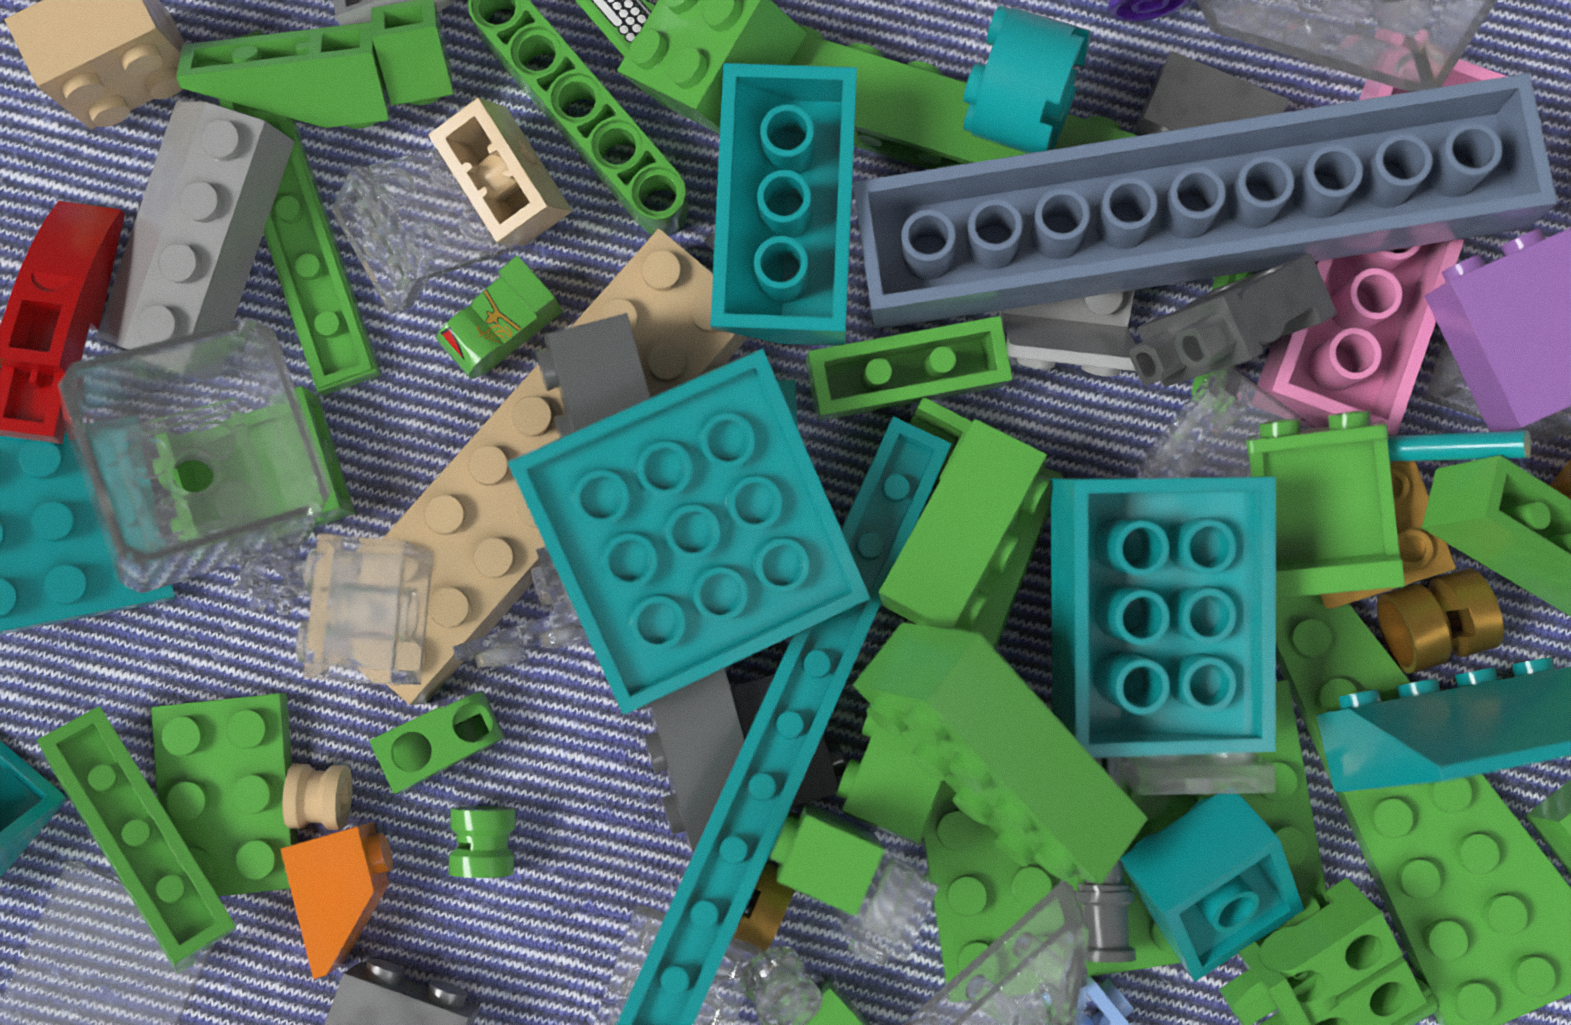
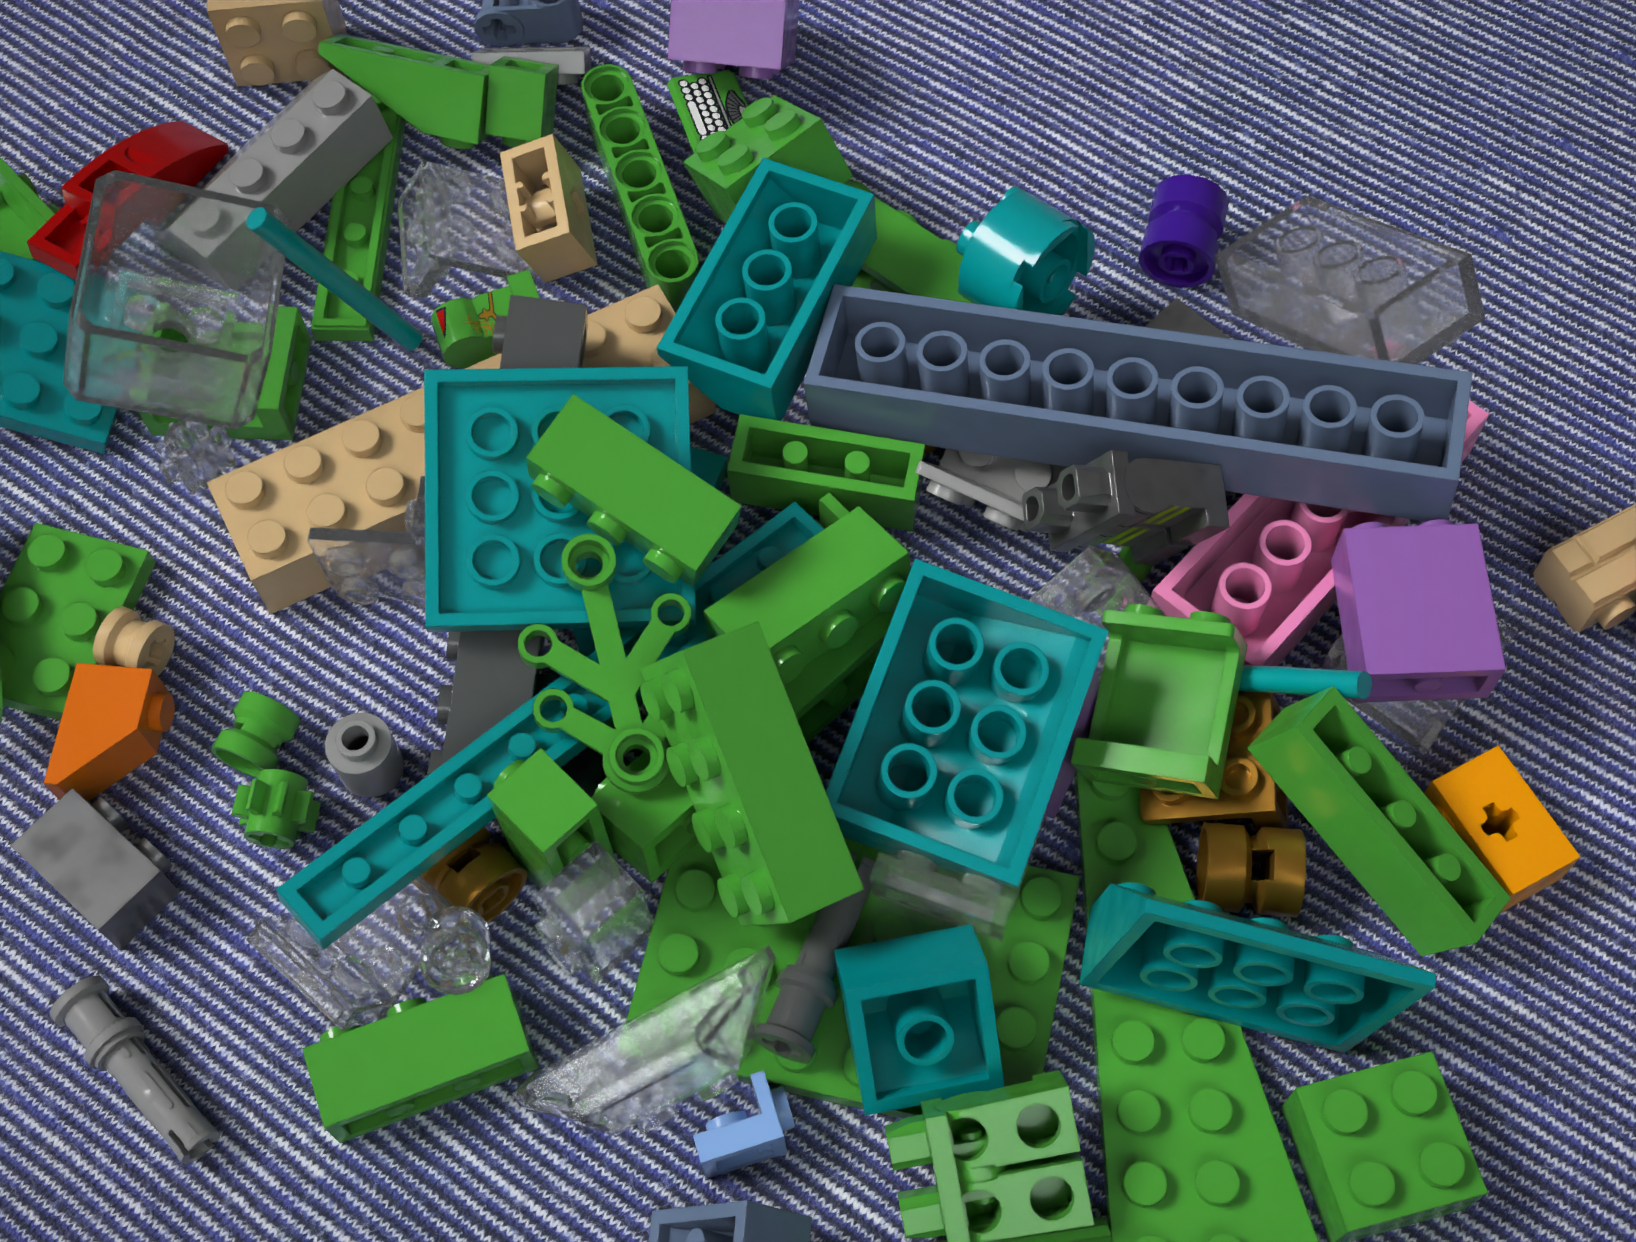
camera: 25 degrees right, 20 degrees down
clear brick [296,534,434,685] -> none
bright green leg [369,691,505,794] -> none
none -> bright green gear [231,769,321,849]
none -> teal bar [246,207,423,351]
none -> light grey brick [325,713,404,797]
none -> bright green plant [517,534,691,794]
none -> bright green brick [526,394,742,587]

